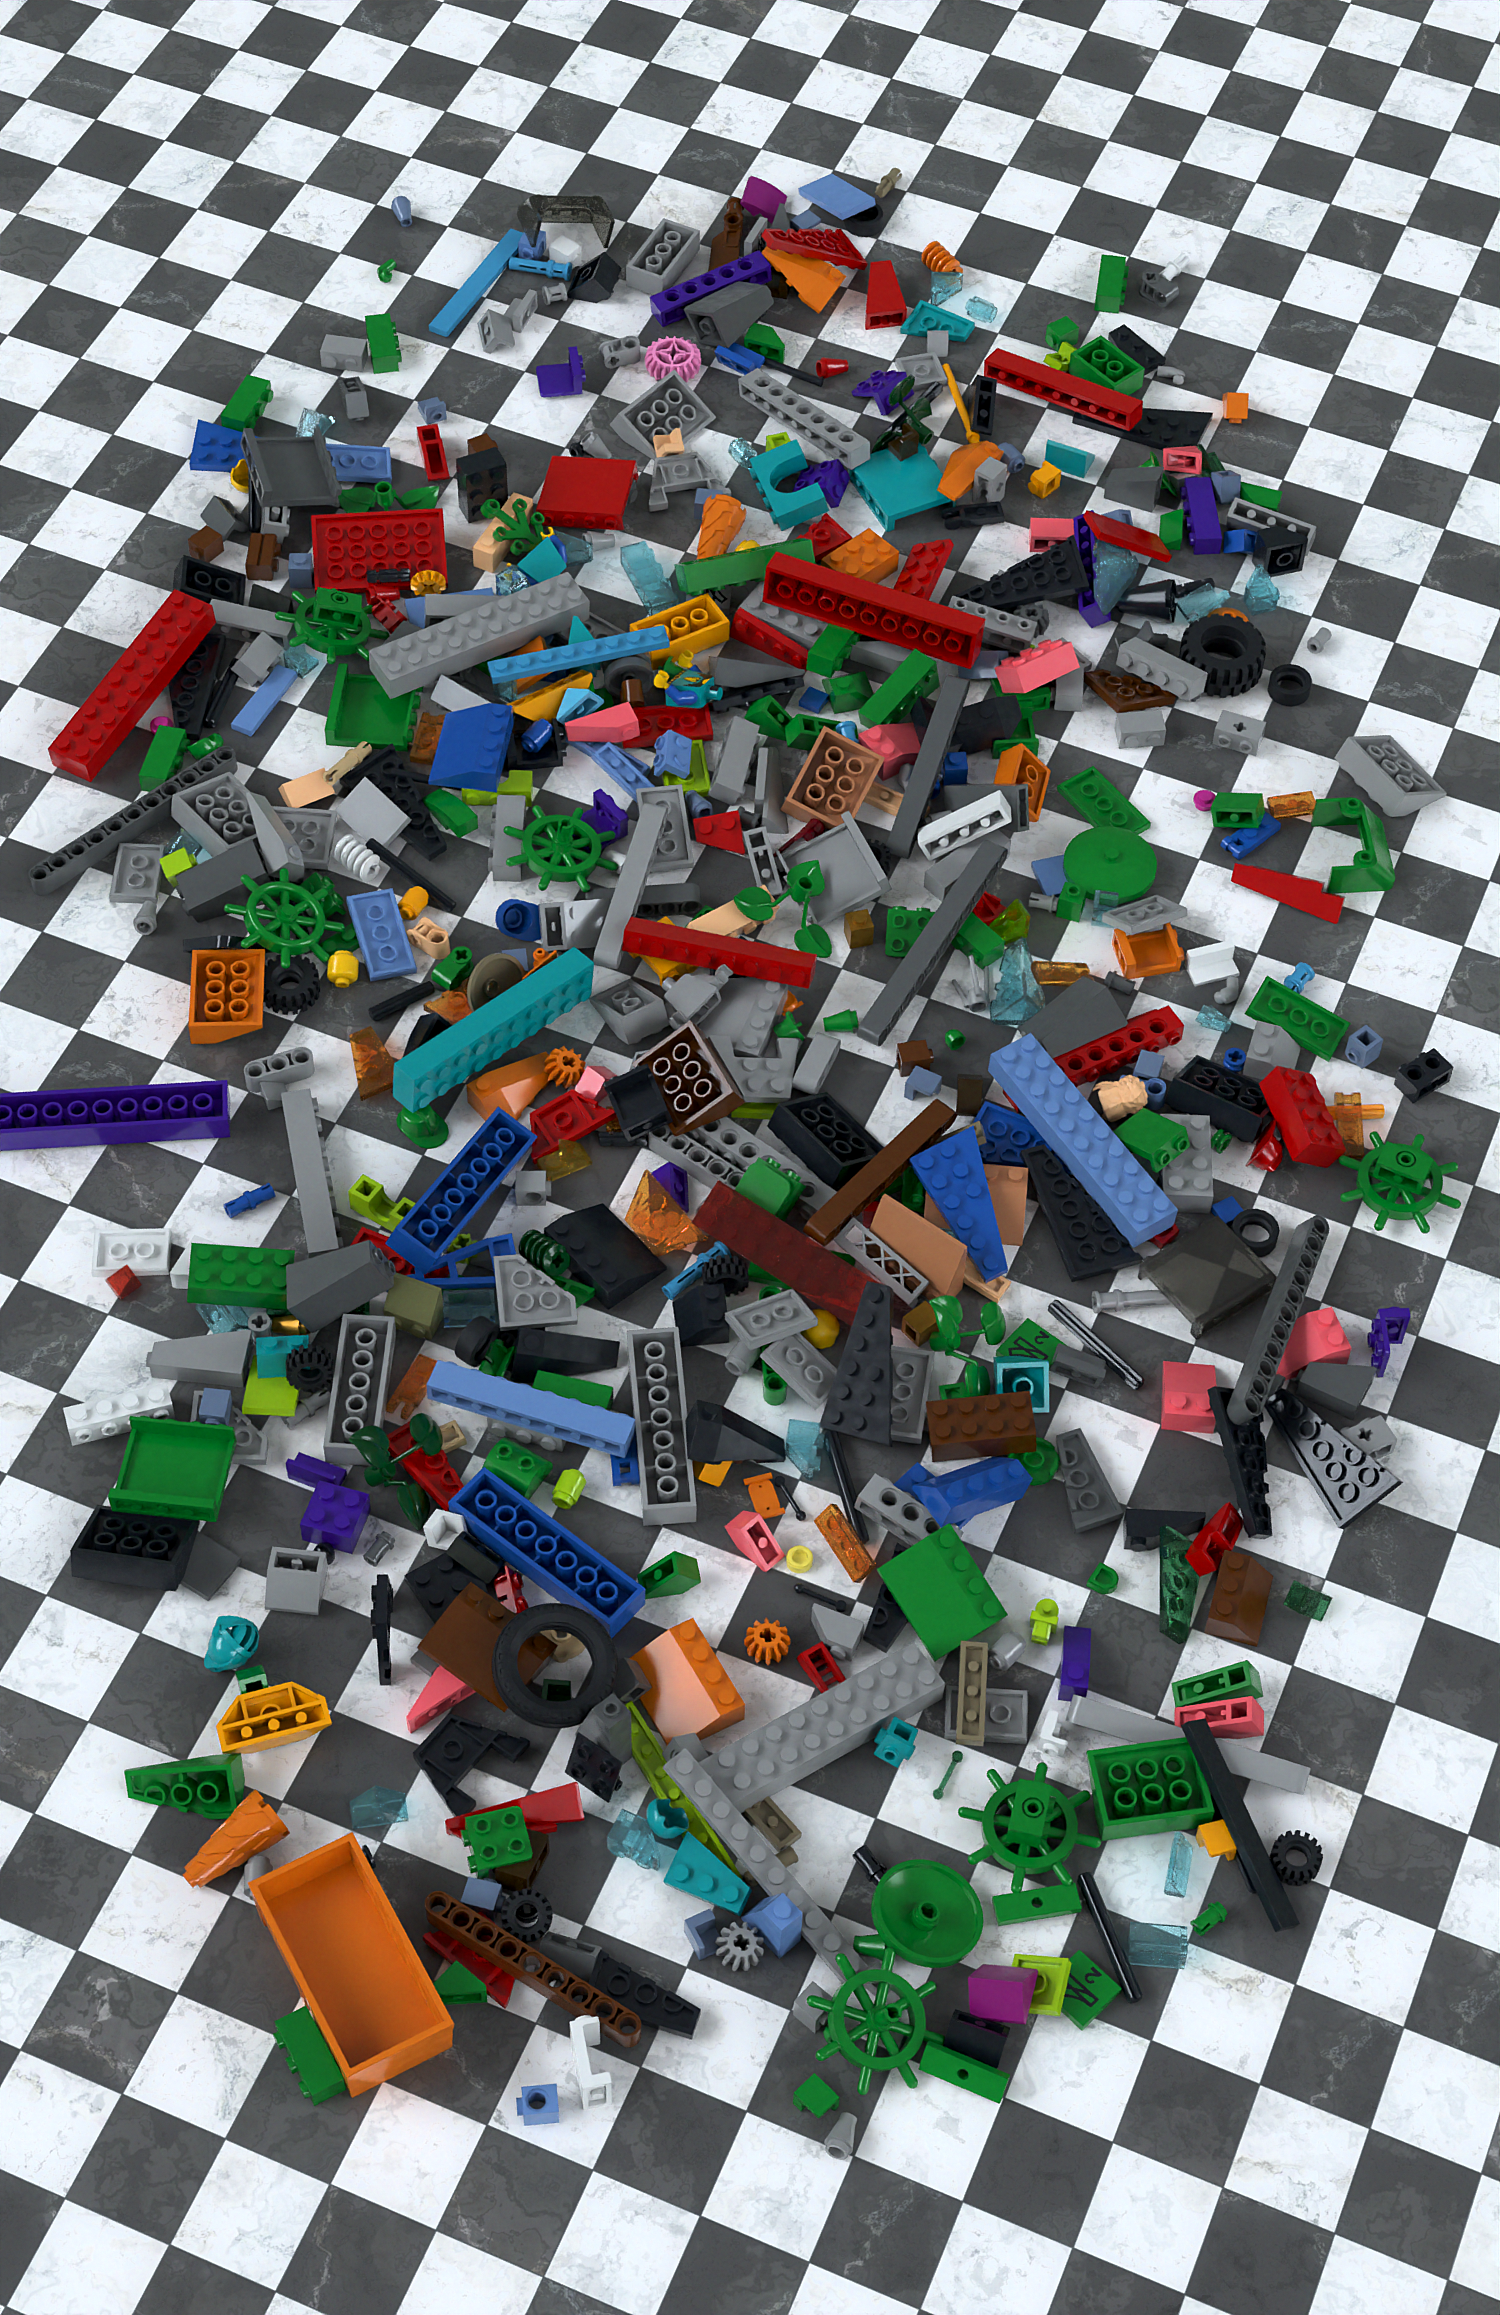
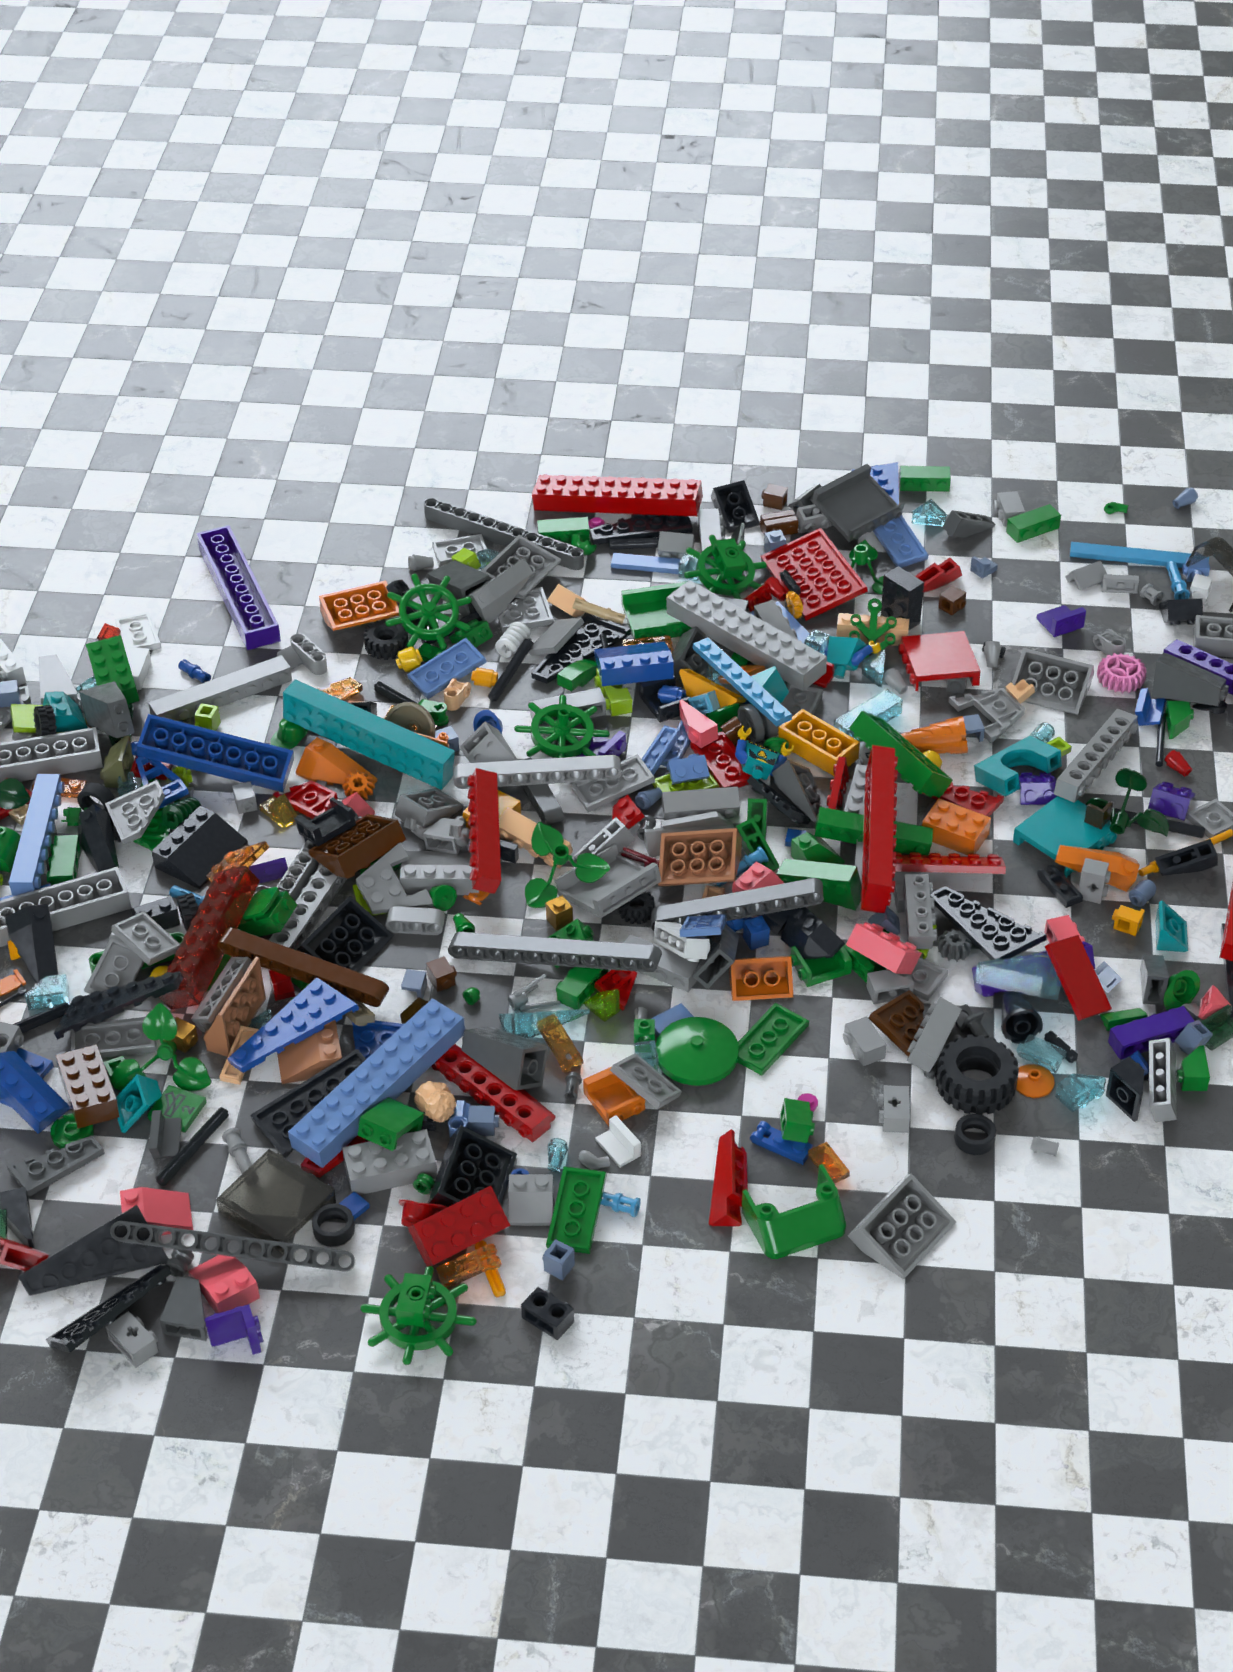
camera: 75 degrees right, 10 degrees down
none -> medium blue tile [679,914,727,937]

